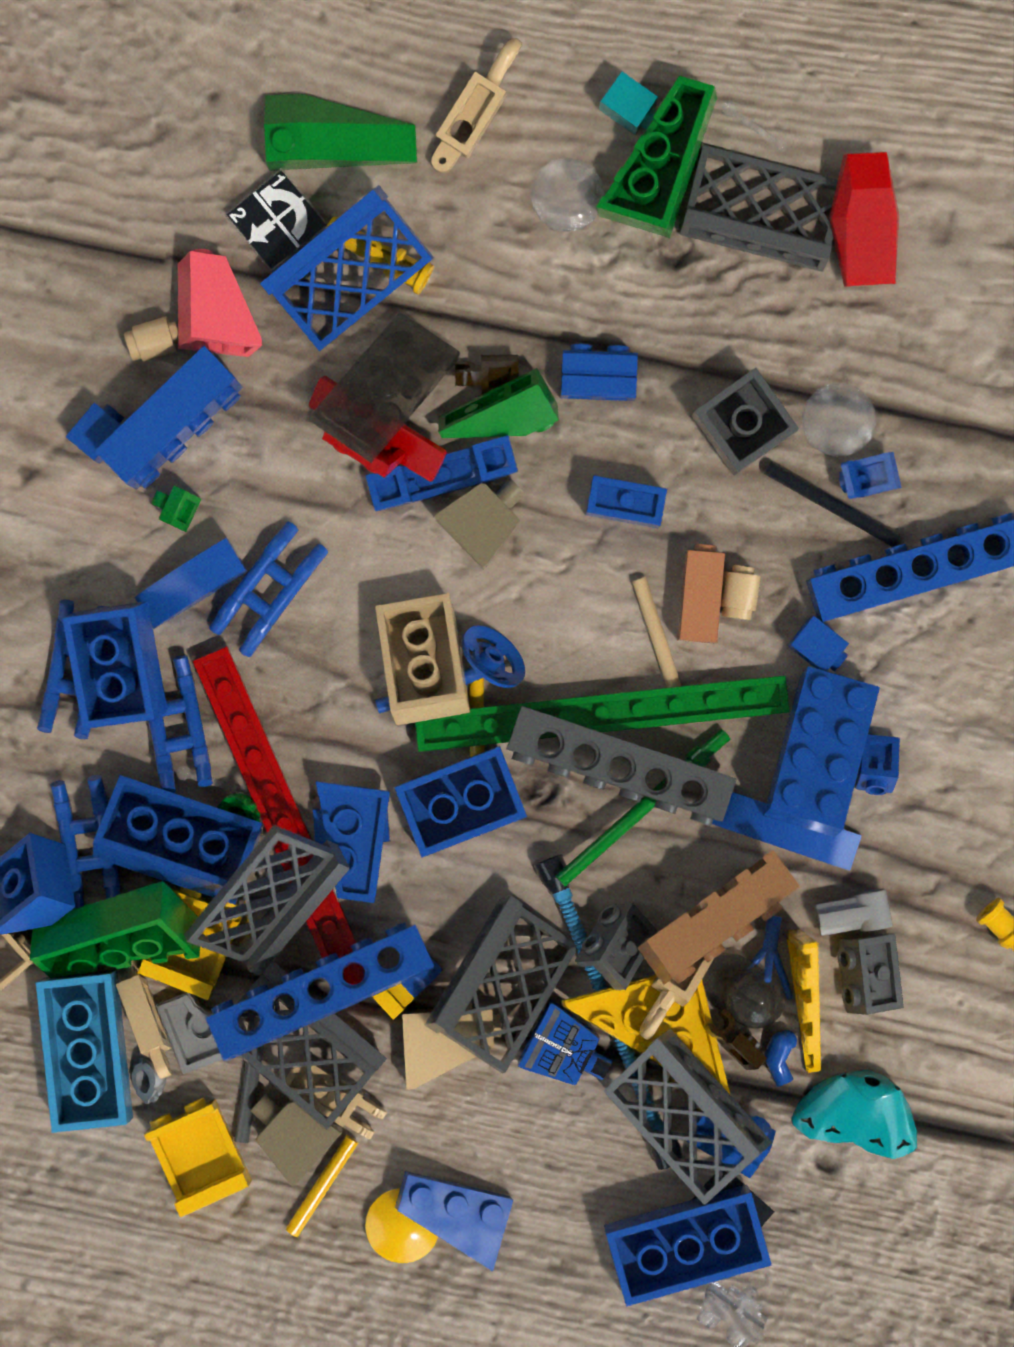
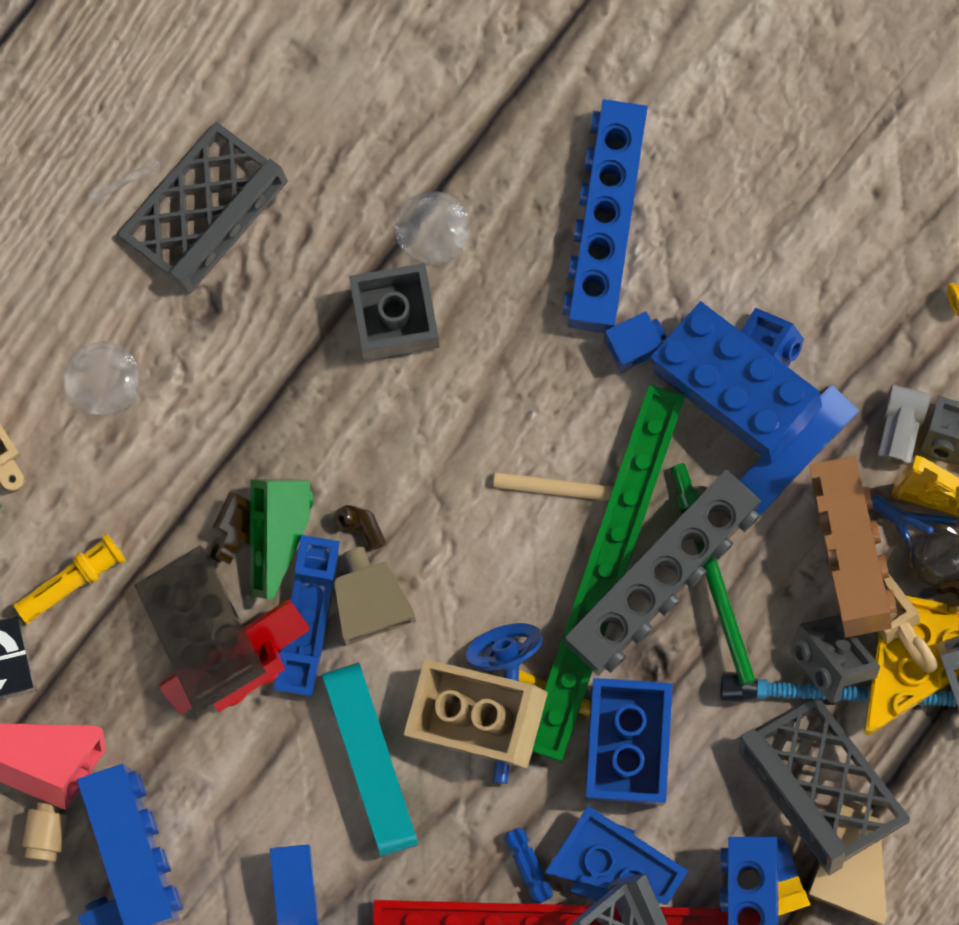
camera: 70 degrees left, 10 degrees down
green tile [151,486,201,532] -> none
blue piece [209,522,328,657] -> none
blue fence [260,185,434,352] -> none
torso [518,999,612,1085] -> none
blue brick [561,344,638,401] -> none
blue panel [585,475,667,529] -> none
green wedge [596,75,717,238] -> none
teal brick [599,71,659,135] -> none
nougat brick [677,544,725,644] -> none
tan brick [720,565,761,620] -> none
black bar [764,461,900,547] -> none
red piece [829,152,899,287] -> none
blue bracket [839,452,902,499] -> none
none -> teal beam [322,662,419,858]
none -> dark brown arm [334,505,387,551]
none -> blue axle [504,827,553,904]

